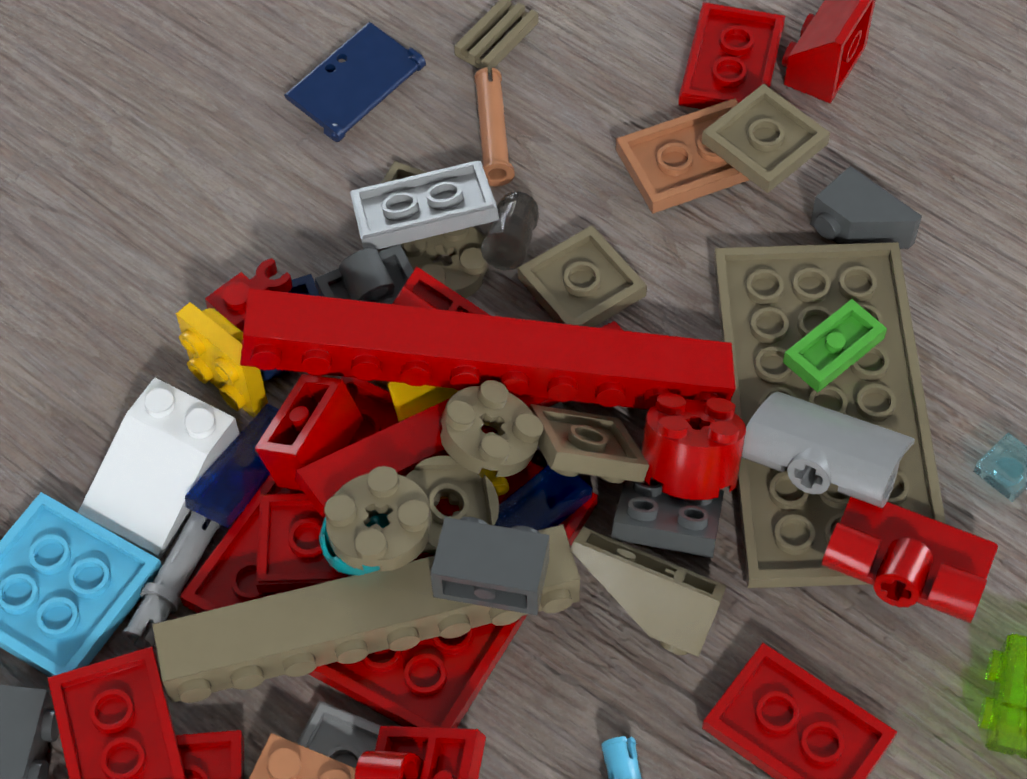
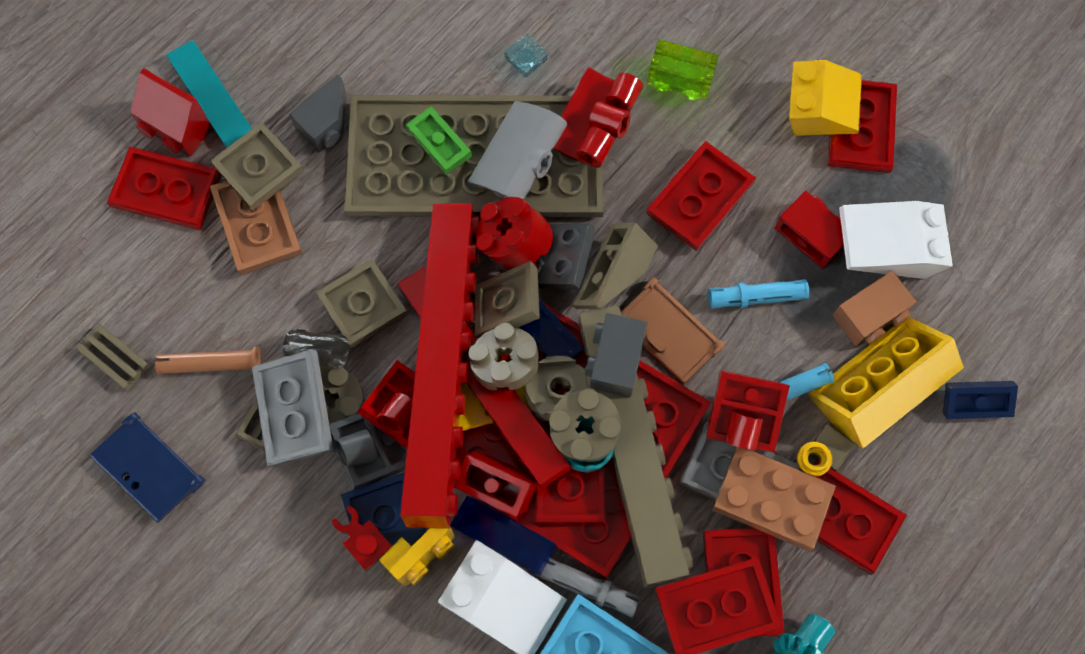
camera: 90 degrees left, 15 degrees up
none -> teal tile [166,40,252,148]
none -> nougat door [621,277,726,385]

